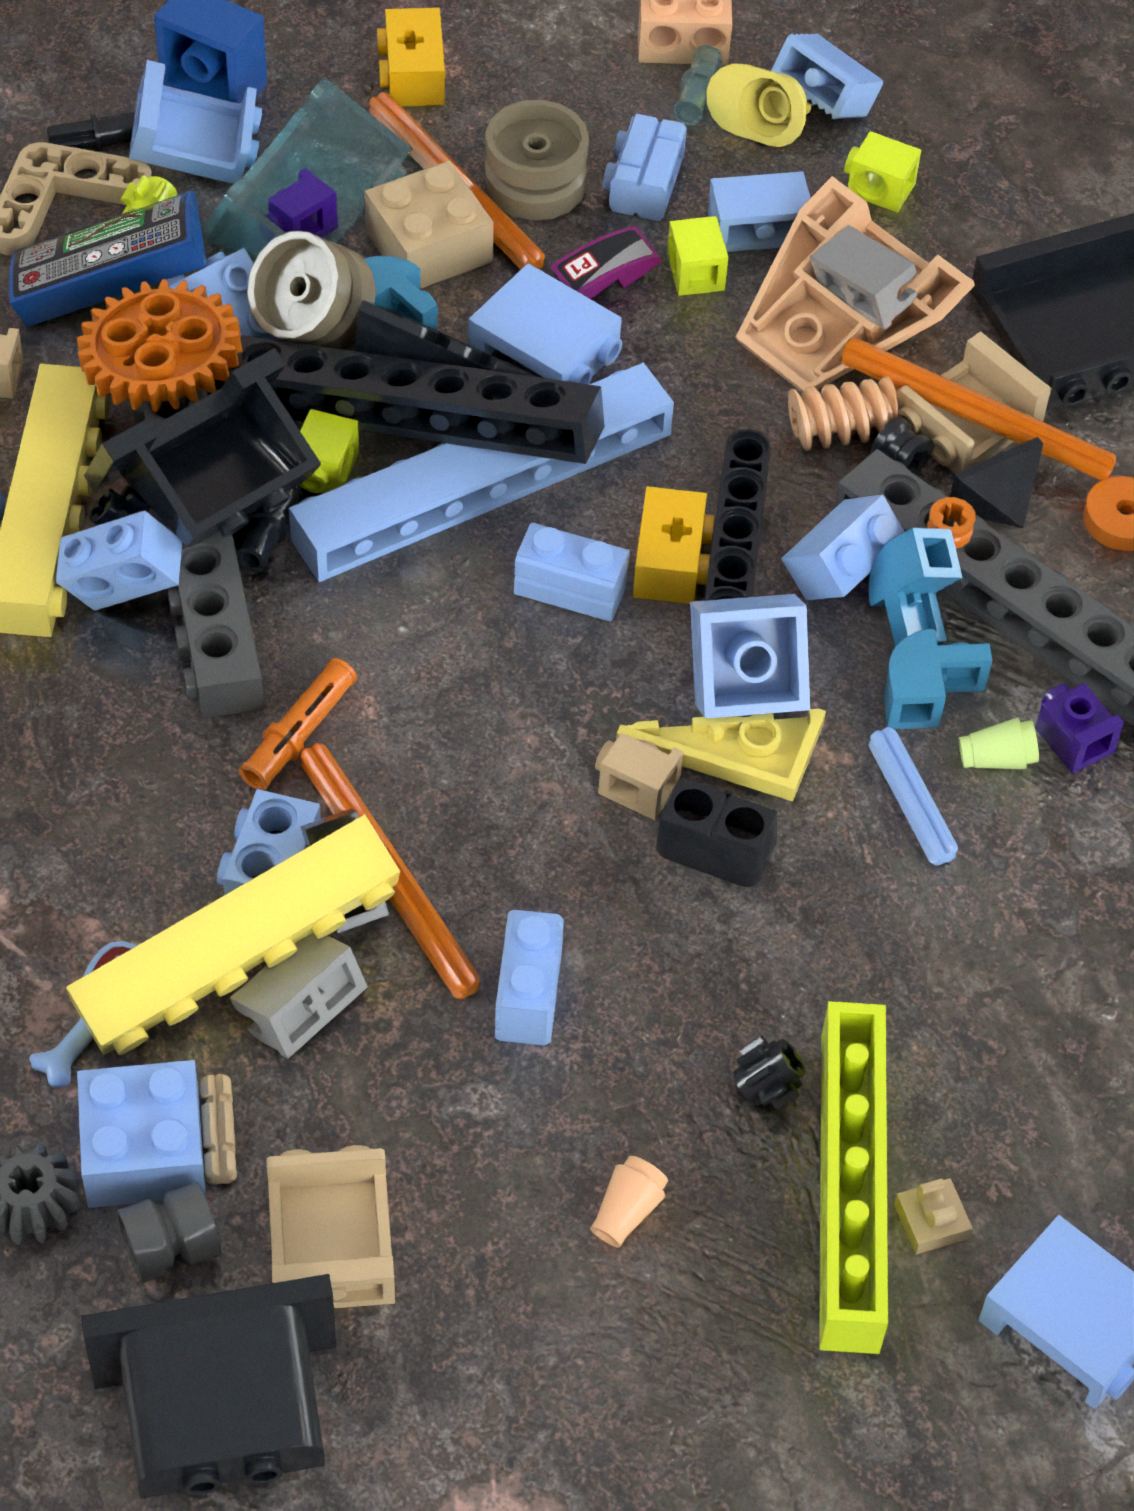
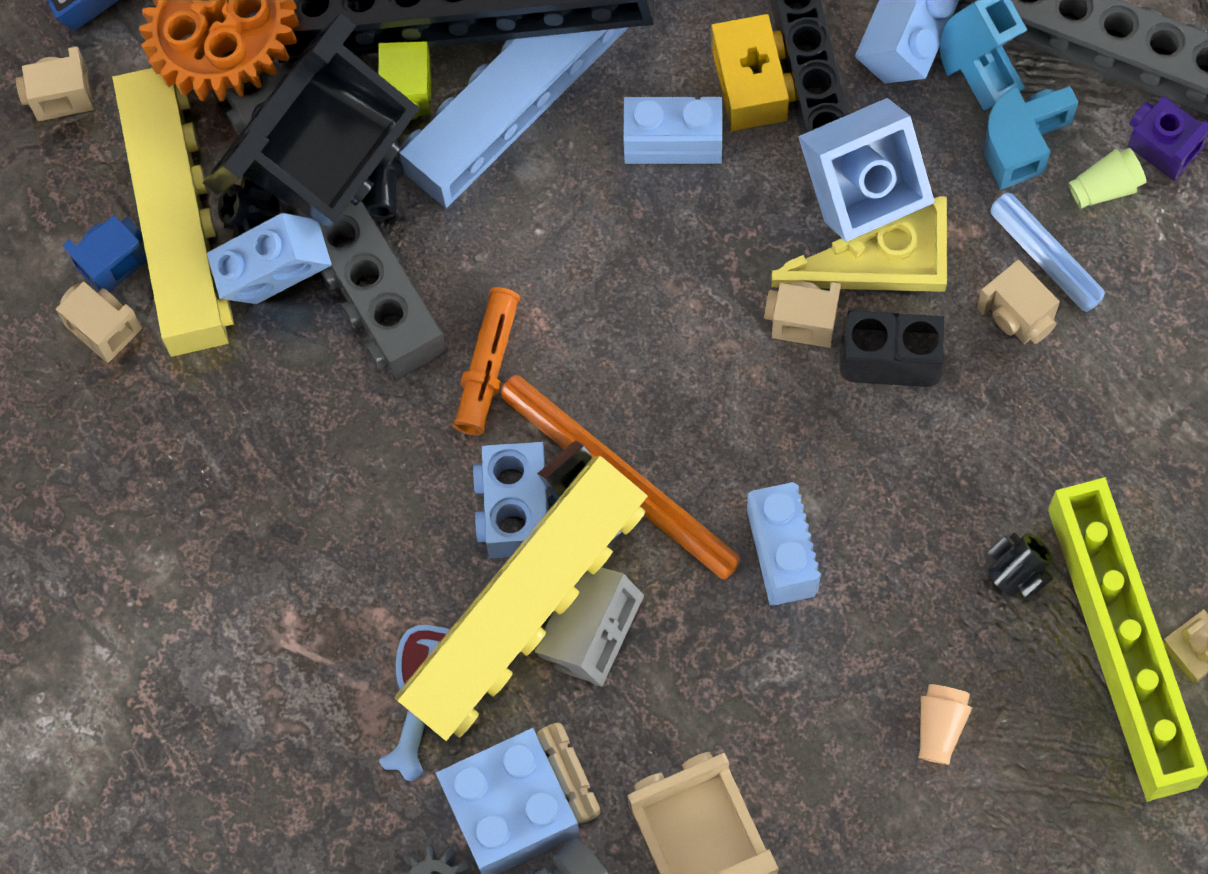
camera: 10 degrees left, 15 degrees up
none -> tan brick [977,259,1060,345]

